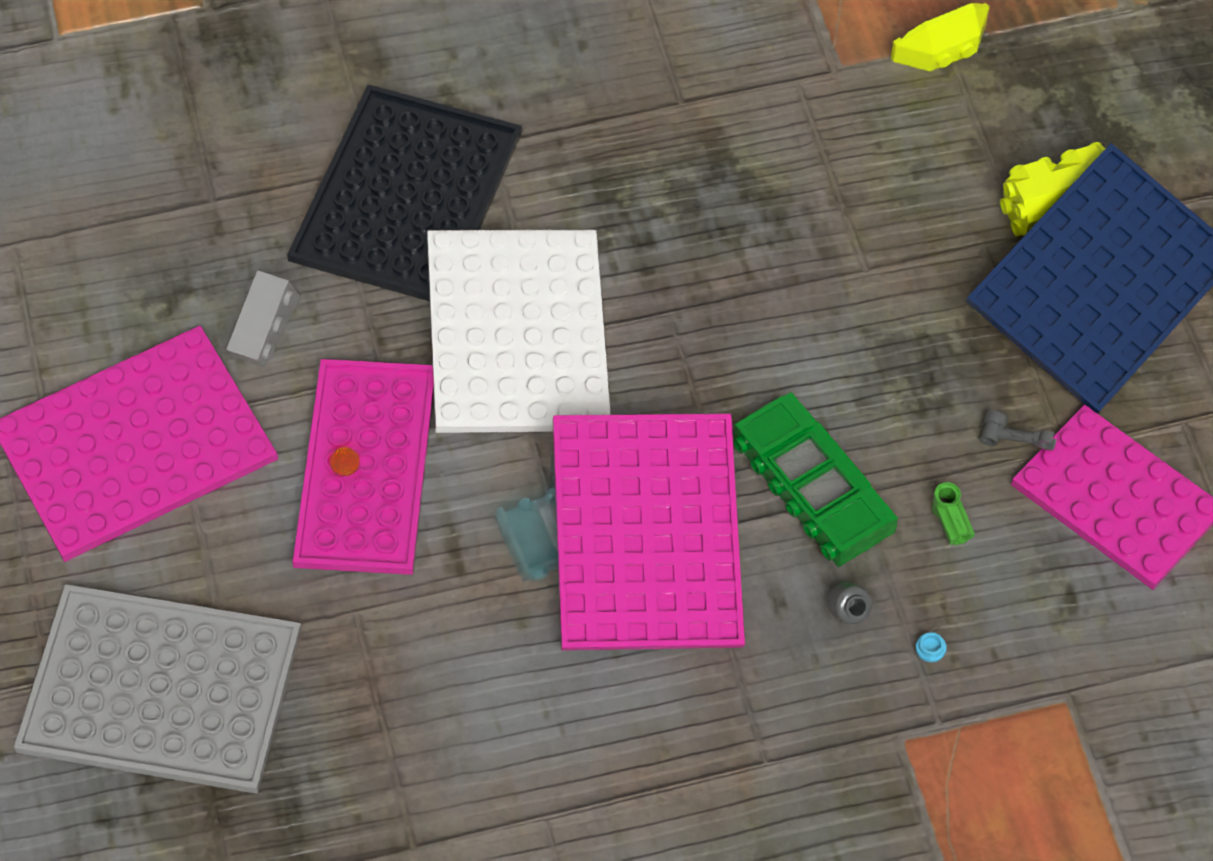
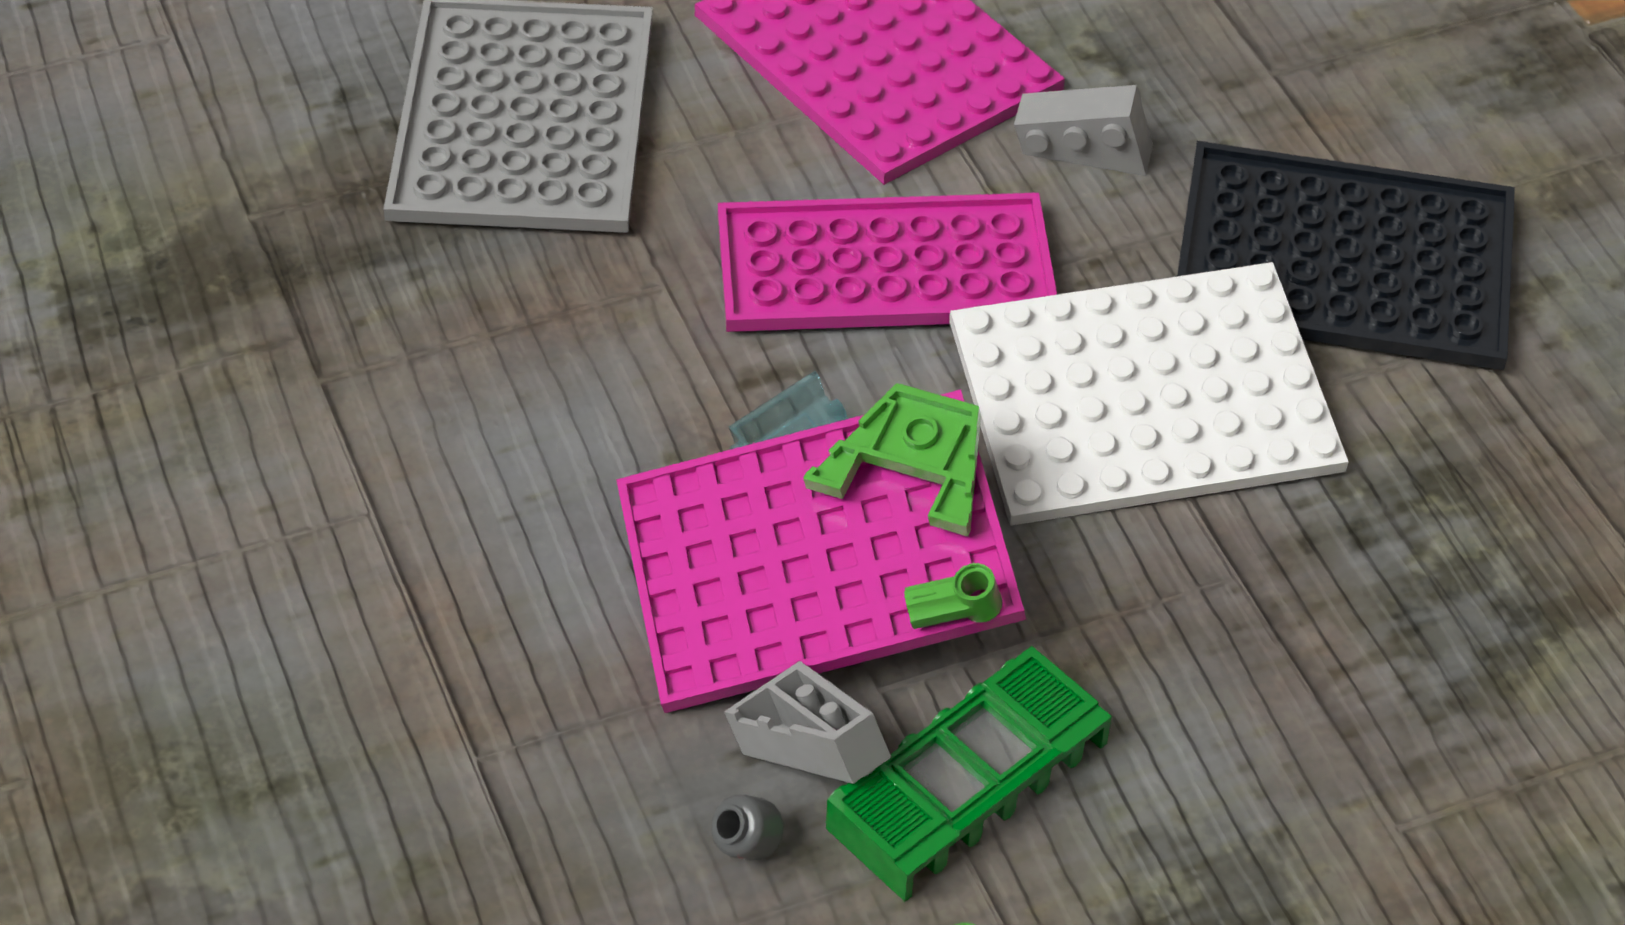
camera: 80 degrees right, 10 degrees down
clear orange plate [330,447,360,476] -> none
none -> light grey wedge [724,661,891,784]
none -> bright green wing [803,383,981,537]
none -> bright green piece [904,563,1003,629]

